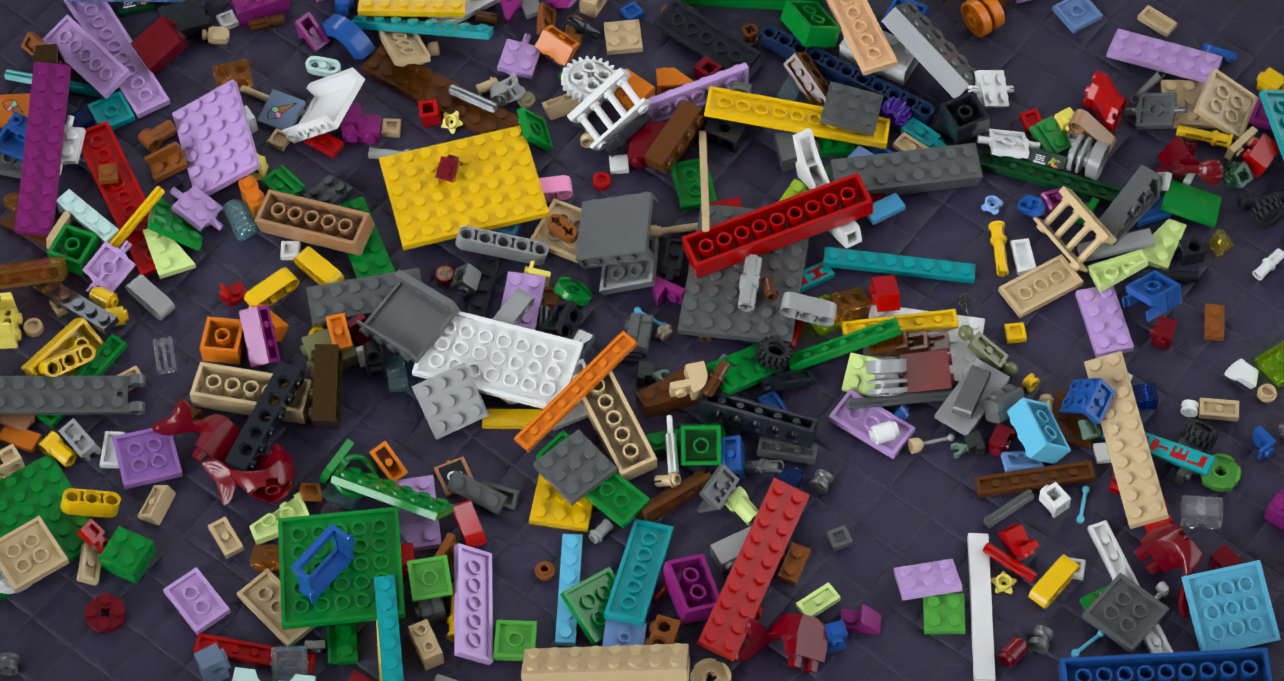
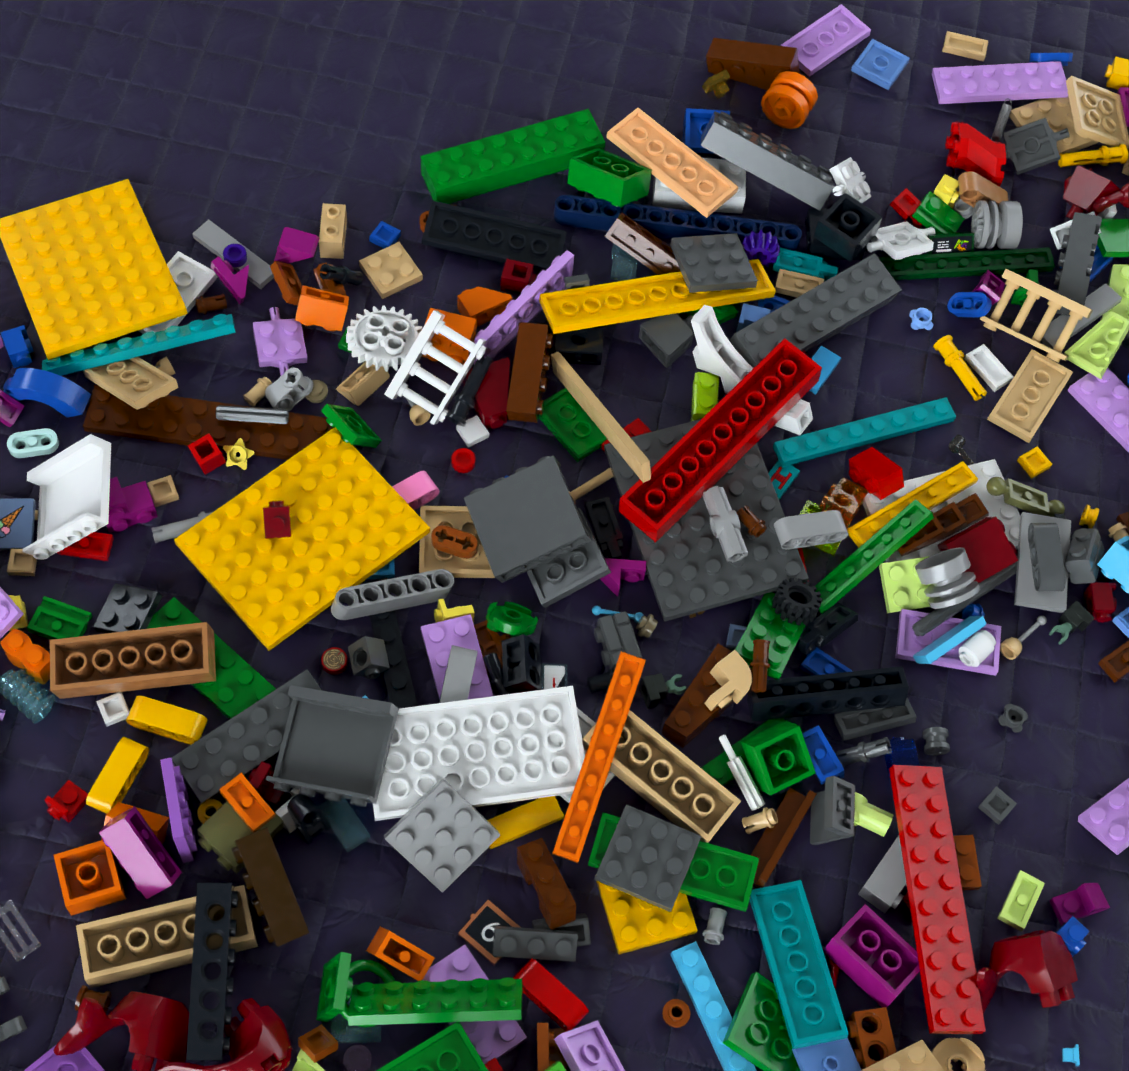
camera: 35 degrees left, 5 degrees up
reddish brown bush [742,23,758,46] -> none
none -> medium lavender plate [160,758,197,863]
none -> reddish brown arch [517,838,576,930]
none -> medium azure tile [913,616,987,664]
none -> dark grey plate [998,704,1028,733]

